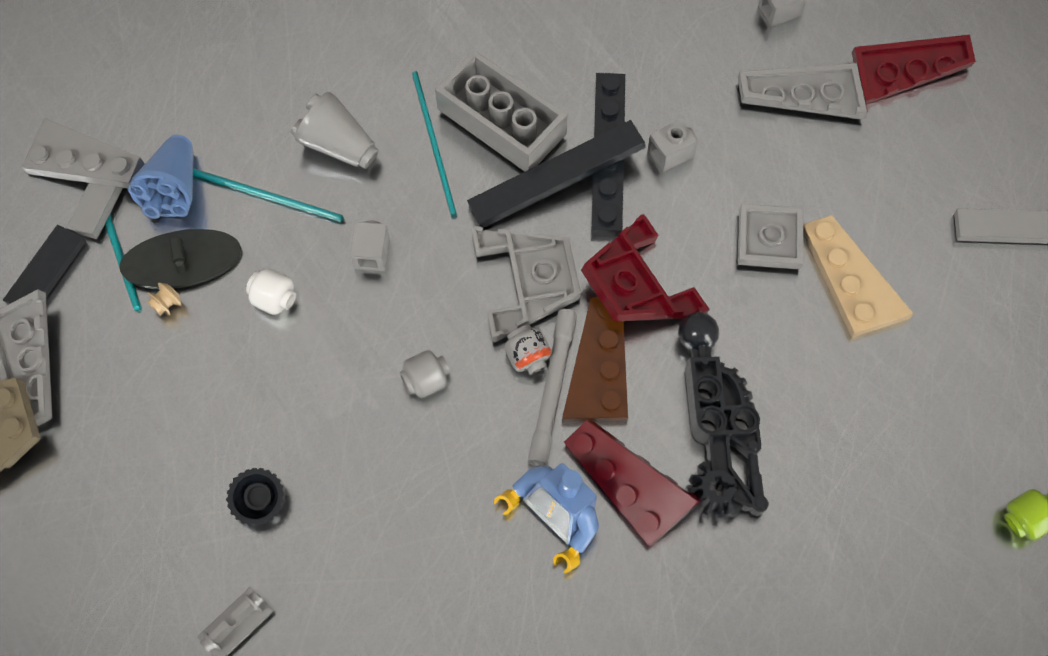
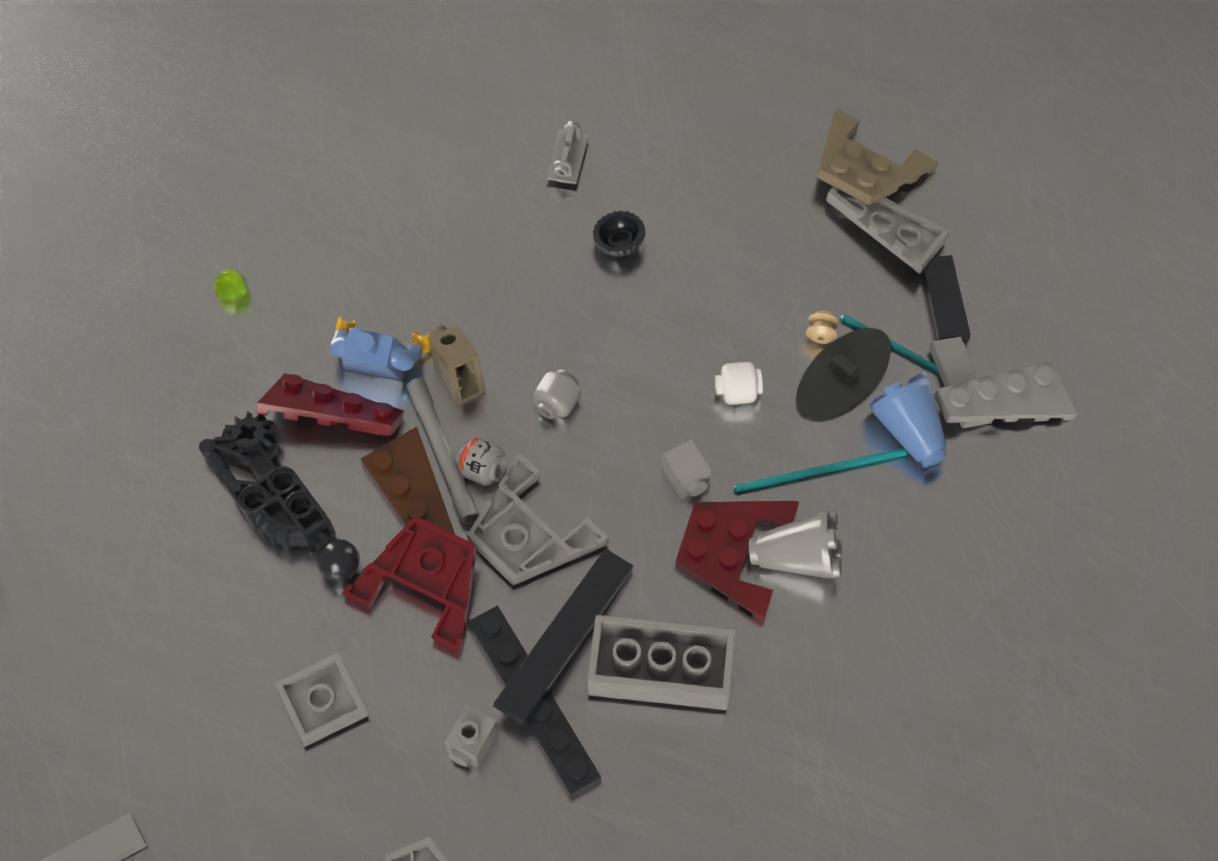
camera: 145 degrees right, 5 degrees down
teal axle [412,71,457,217] -> none
tan wing [803,215,913,337] -> none
none -> dark tan torso [428,325,486,405]
none -> dark red wing [675,501,799,622]

